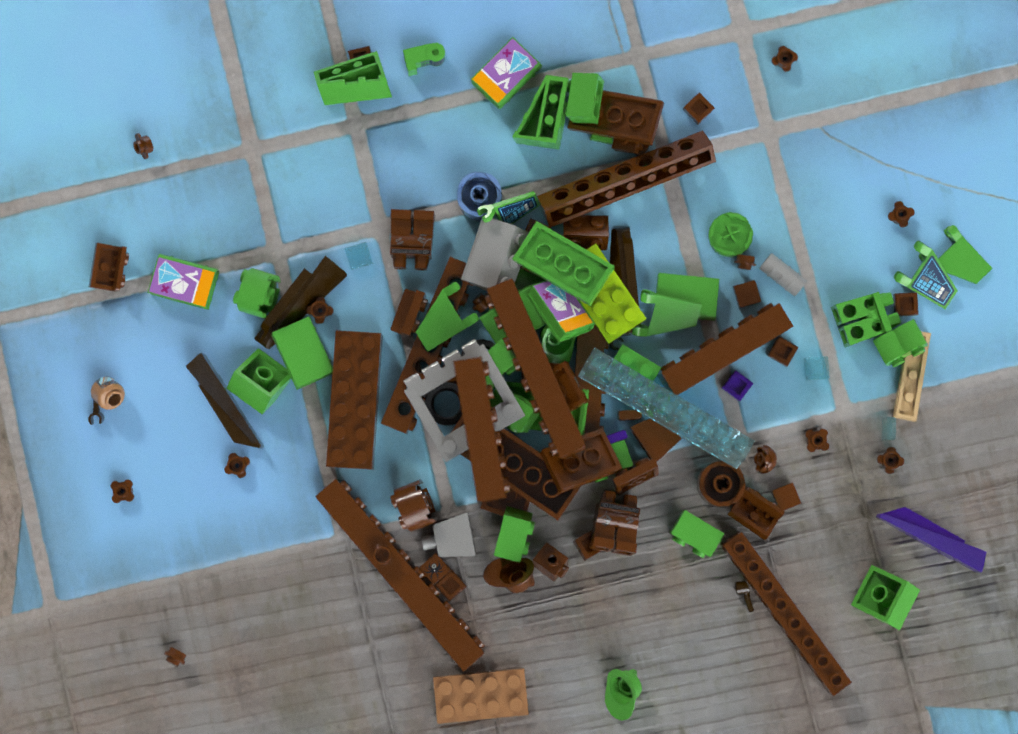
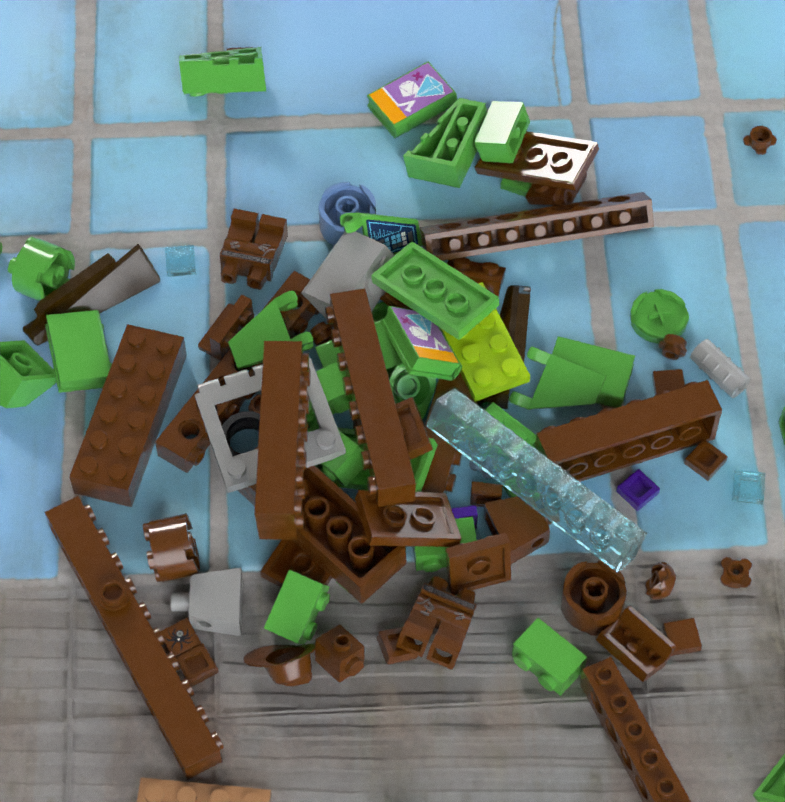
camera: 10 degrees right, 25 degrees down
reddish brown plate [307,297,334,324] -> none
bright green leg [403,43,445,76] -> none
reddish brown plate [683,92,715,125] -> none
dark brown hand [735,581,754,612] -> none

